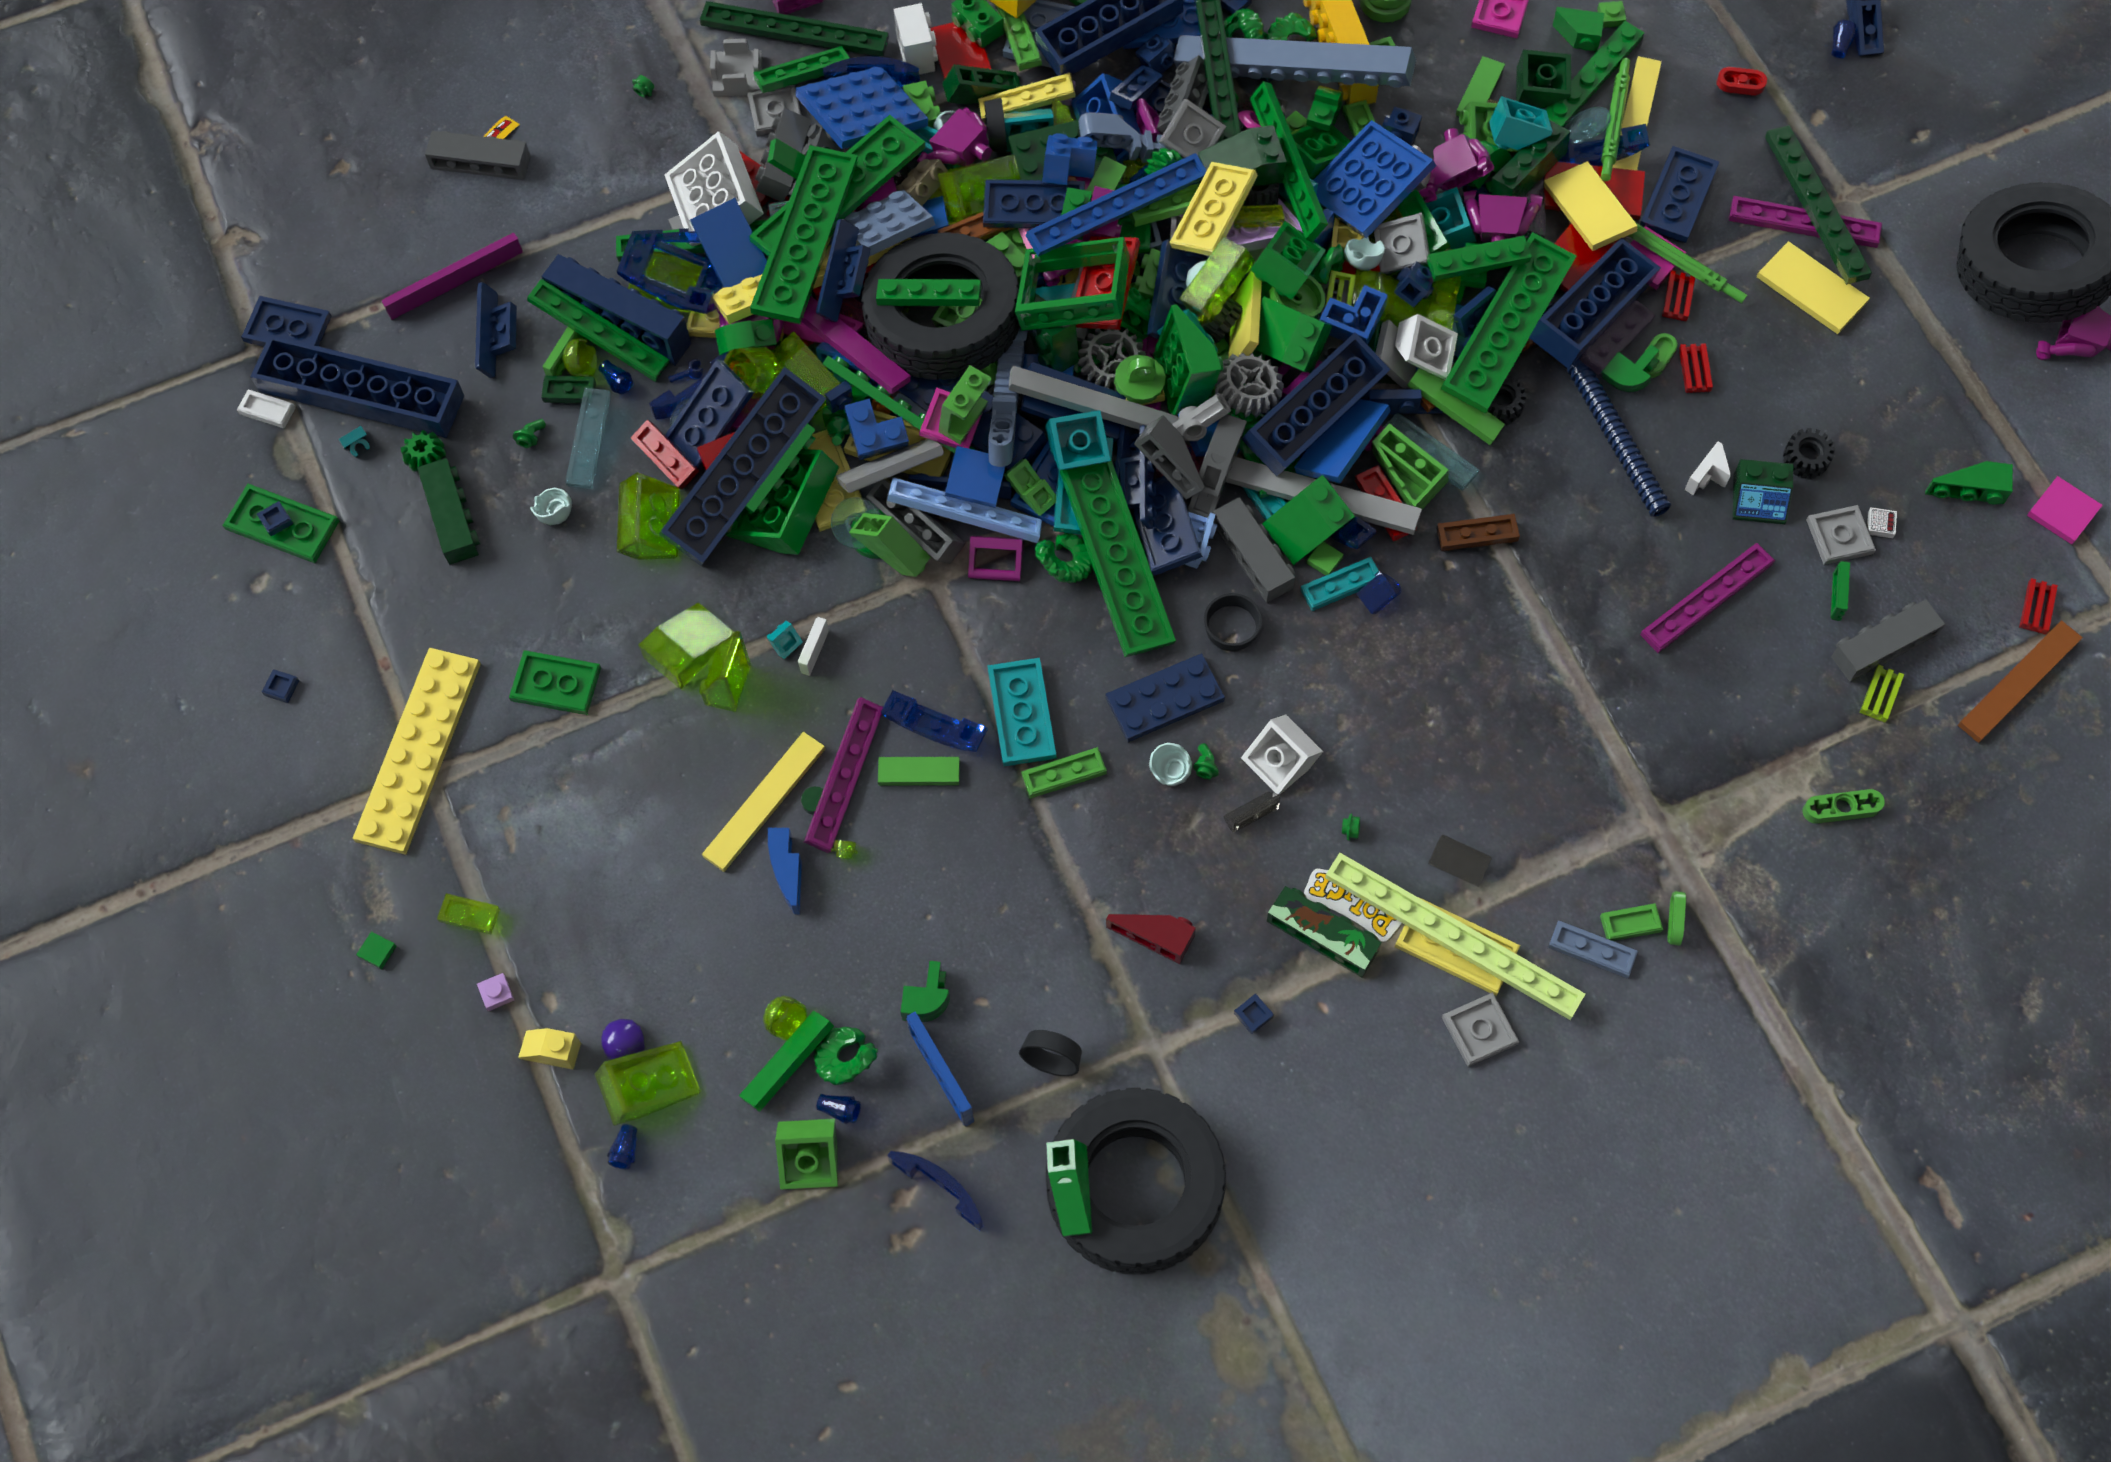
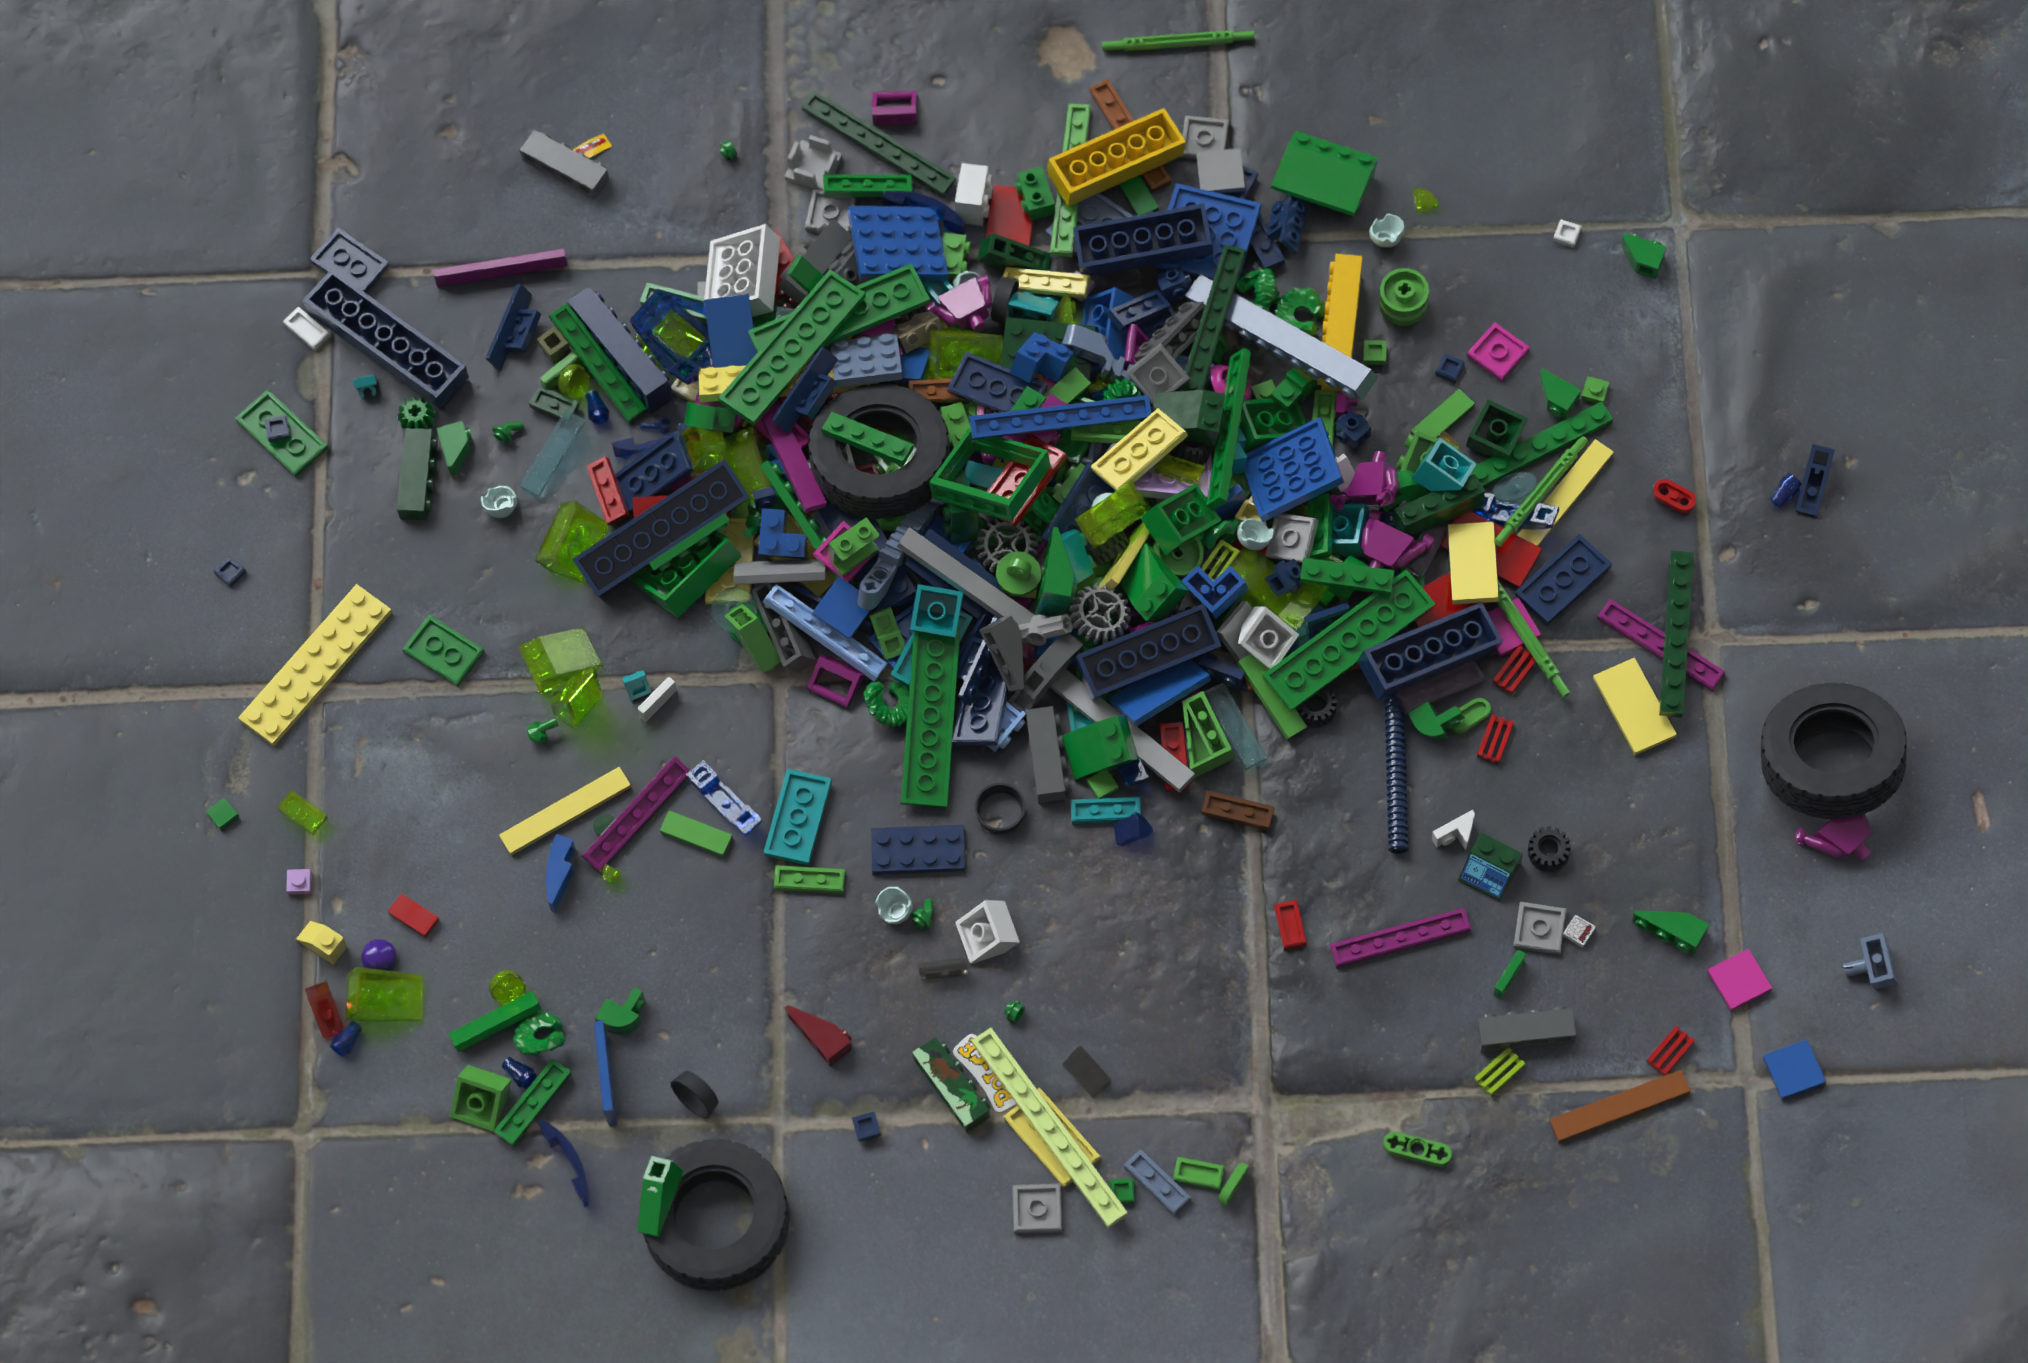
camera: 25 degrees right, 0 degrees up
none -> clear red slope [305,981,345,1040]
none -> red tile [387,893,439,938]
none -> green slope [437,421,473,476]
none -> green plate [494,1058,572,1147]
none -> green plate [526,717,559,744]
none -> olive brick [537,326,571,364]
none -> green tile [1110,1179,1134,1204]
none -> red tile [1274,900,1307,950]
none -> magenta tile [1335,391,1358,421]
none -> dark blue tile [1435,354,1465,383]

